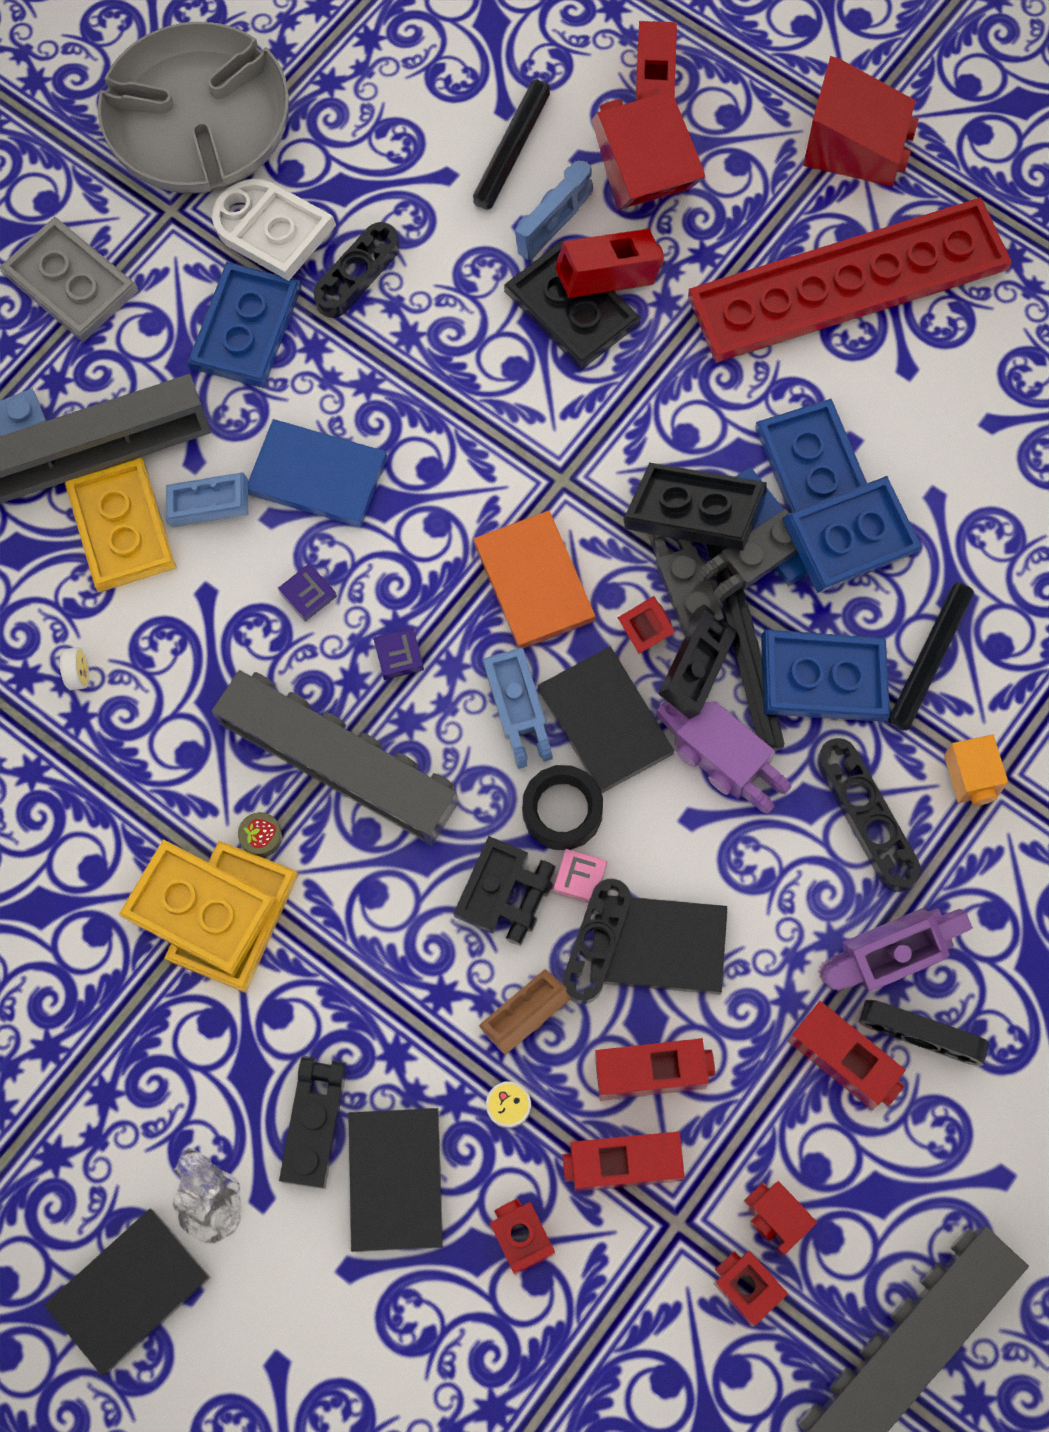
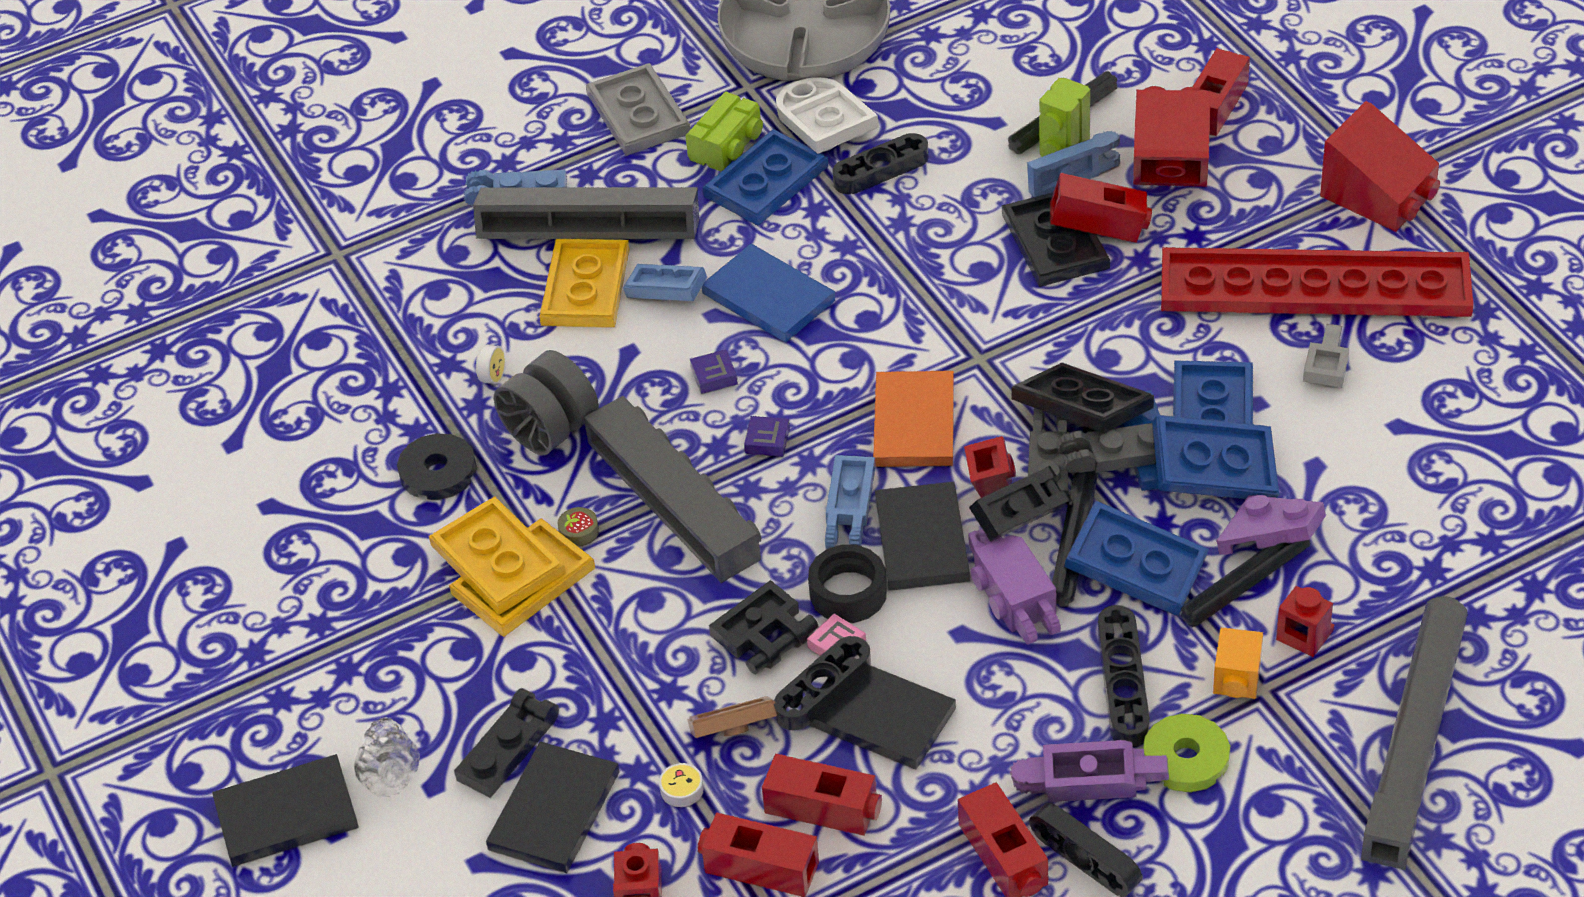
camera: 25 degrees right, 25 degrees down
none -> black tile [397,433,477,500]
none -> dark grey wheel [493,350,599,455]
none -> lime brick [685,91,763,171]
none -> lime brick [1039,77,1090,157]
none -> lime tile [1143,714,1230,792]
none -> medium lavender wing [1216,495,1326,555]
none -> red brick [1276,586,1335,657]
none -> light grey plate [1303,324,1349,388]

